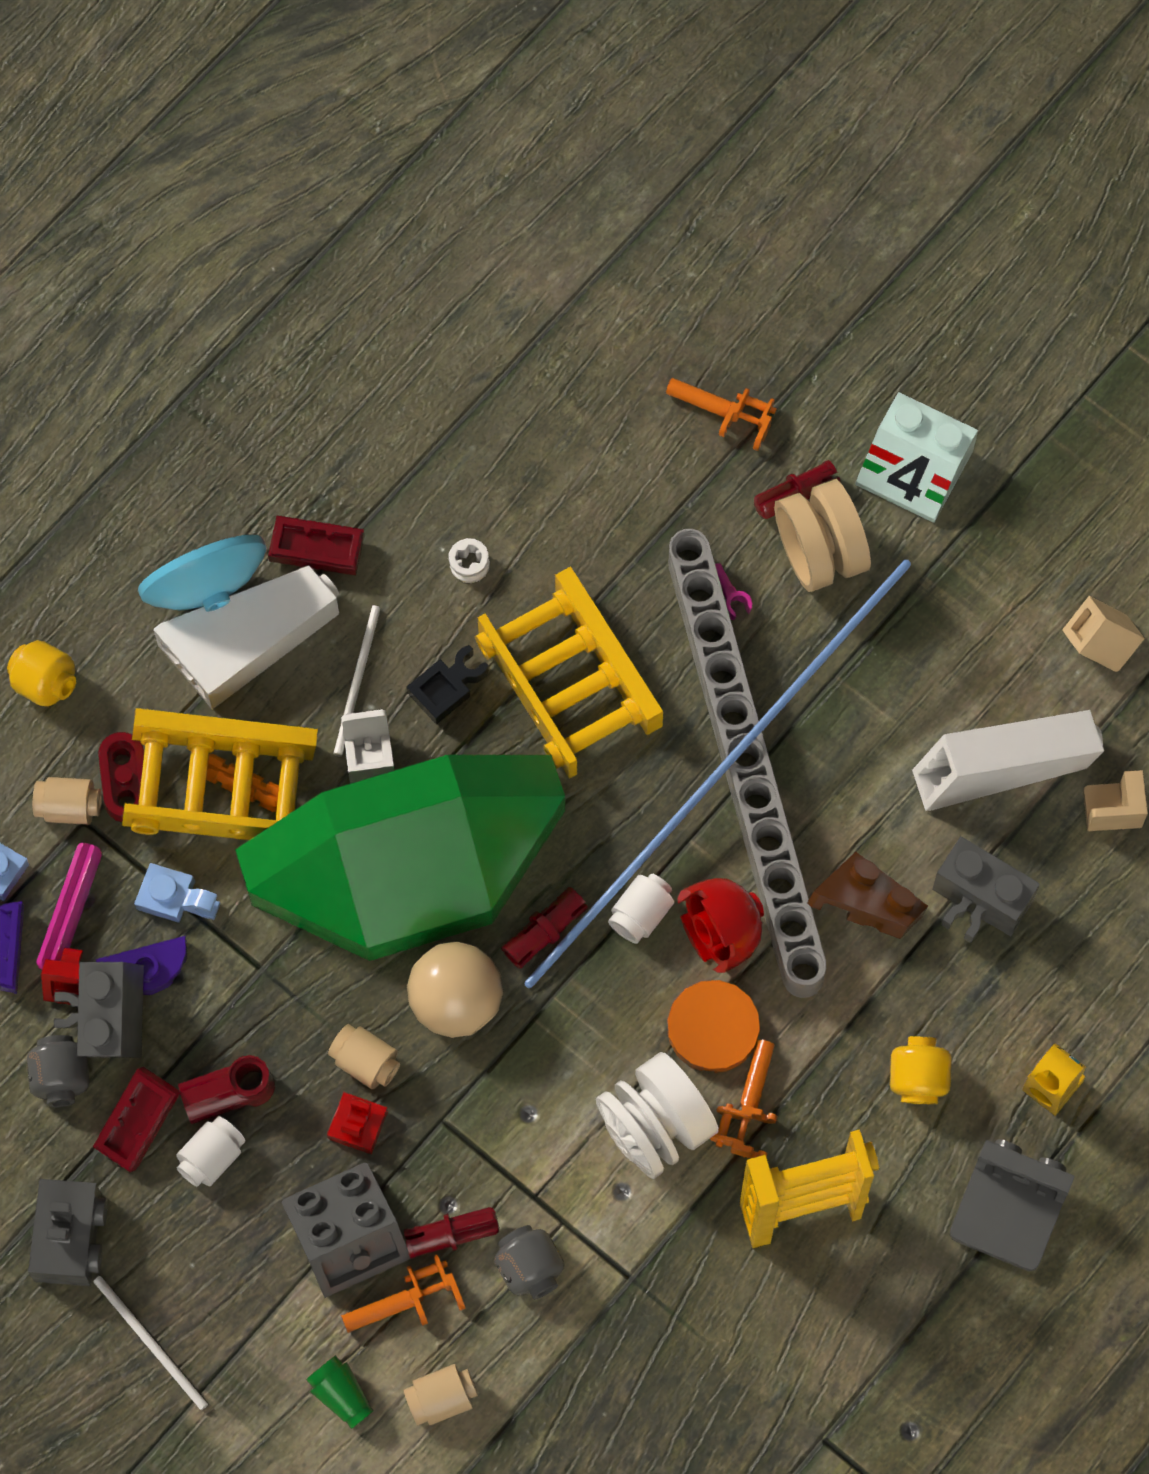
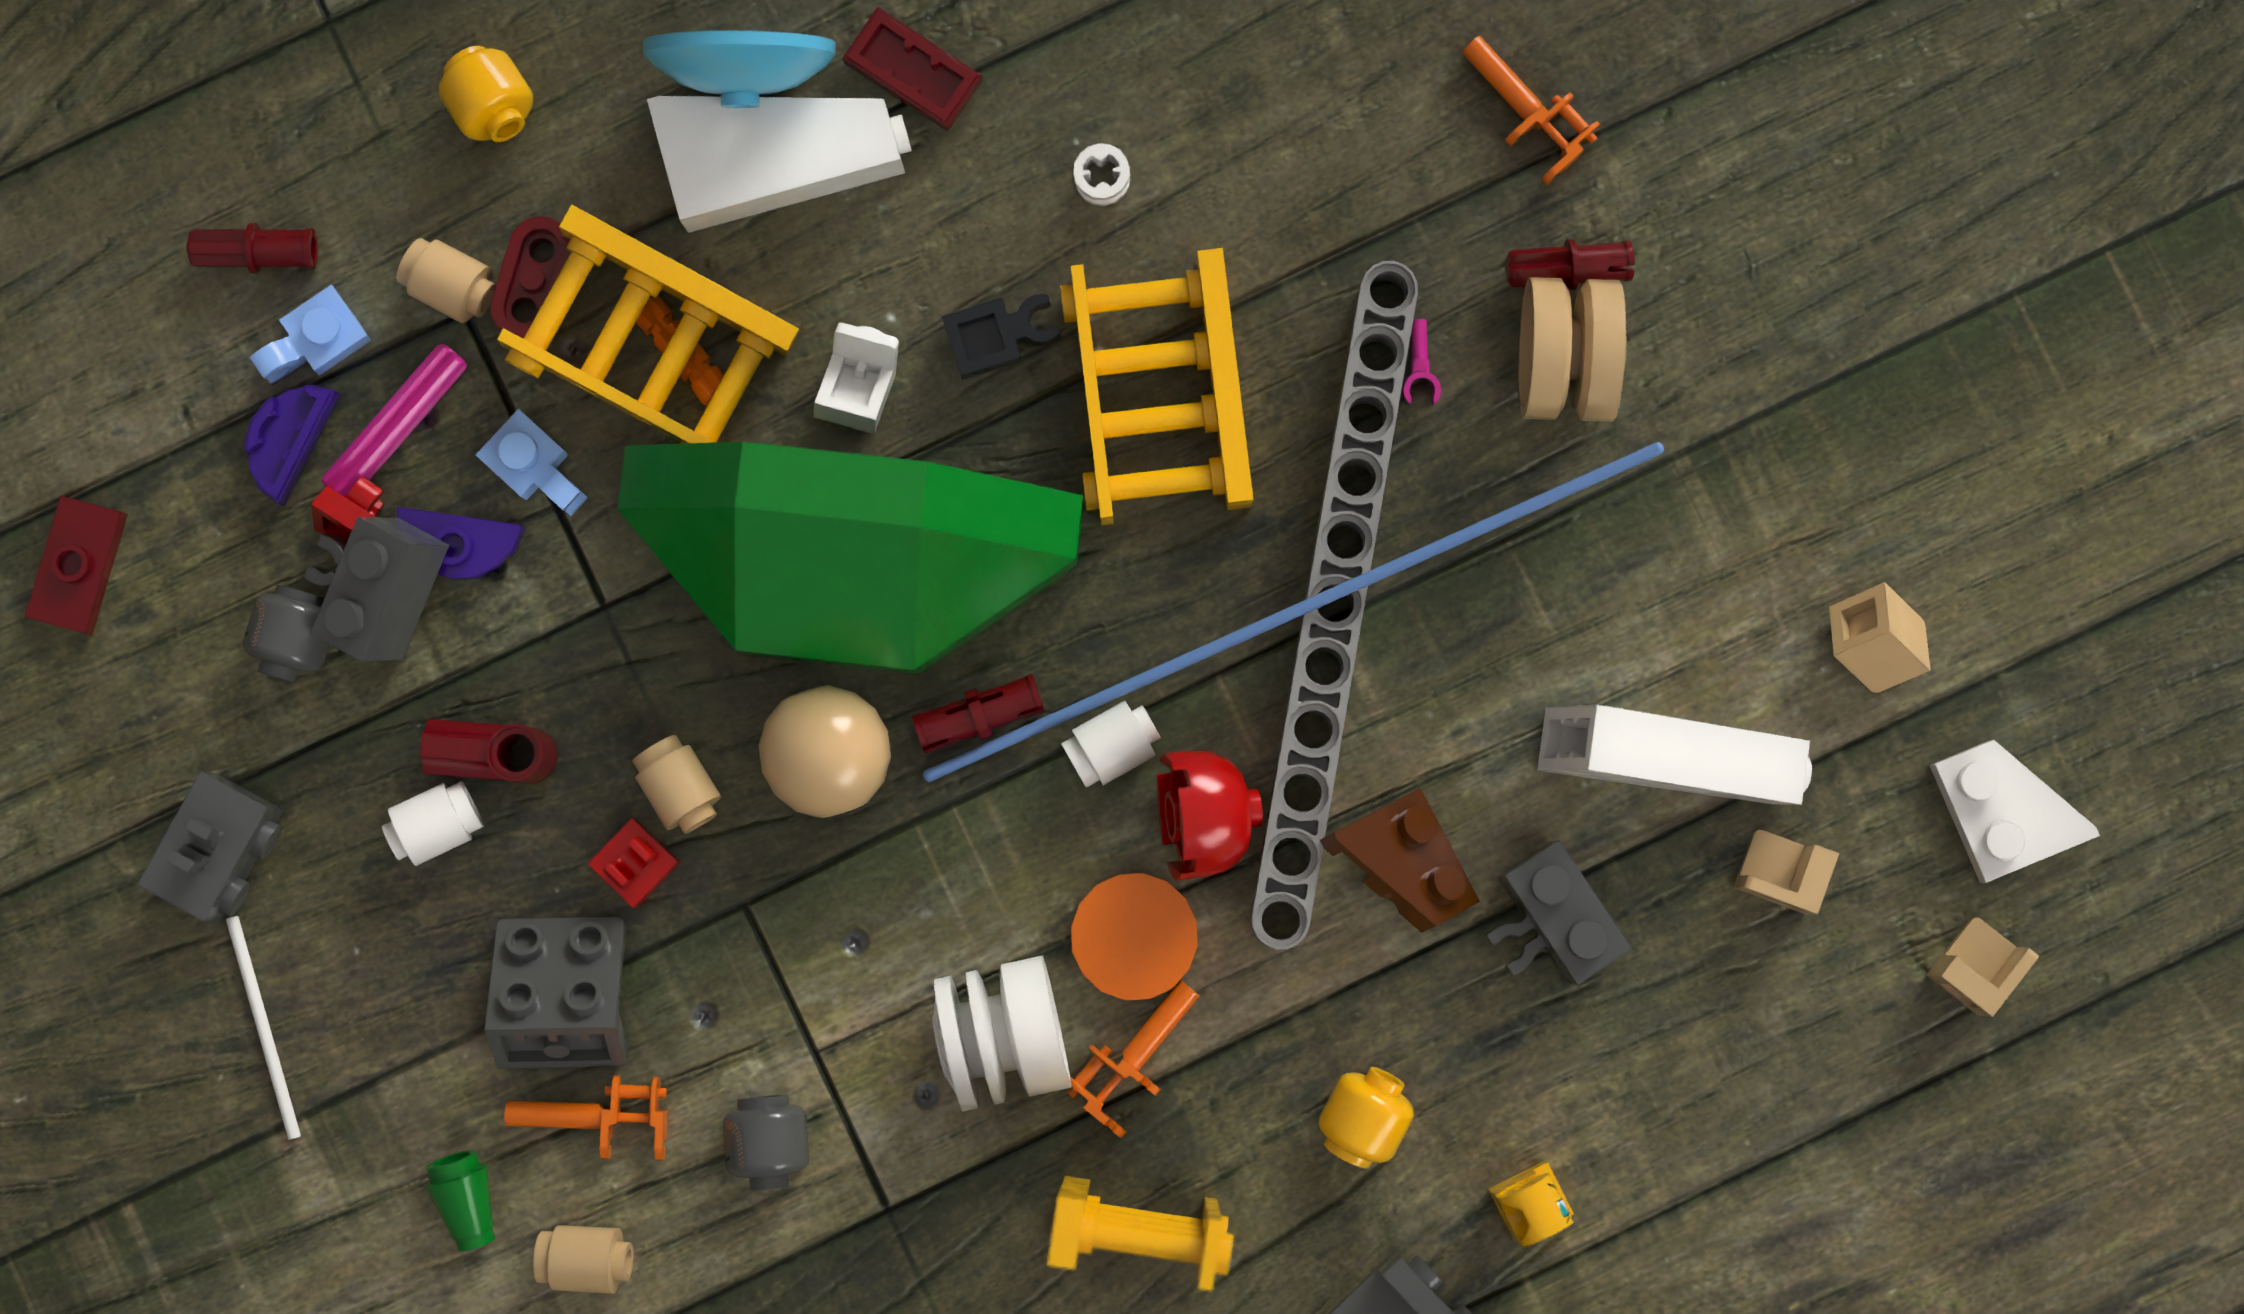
camera: 30 degrees right, 15 degrees up
dark red plate [93,1067,181,1172] -> none
white axle [333,605,381,757] -> none
dark red axle [403,1207,500,1259] -> none
light aqua slope [855,392,978,523] -> none

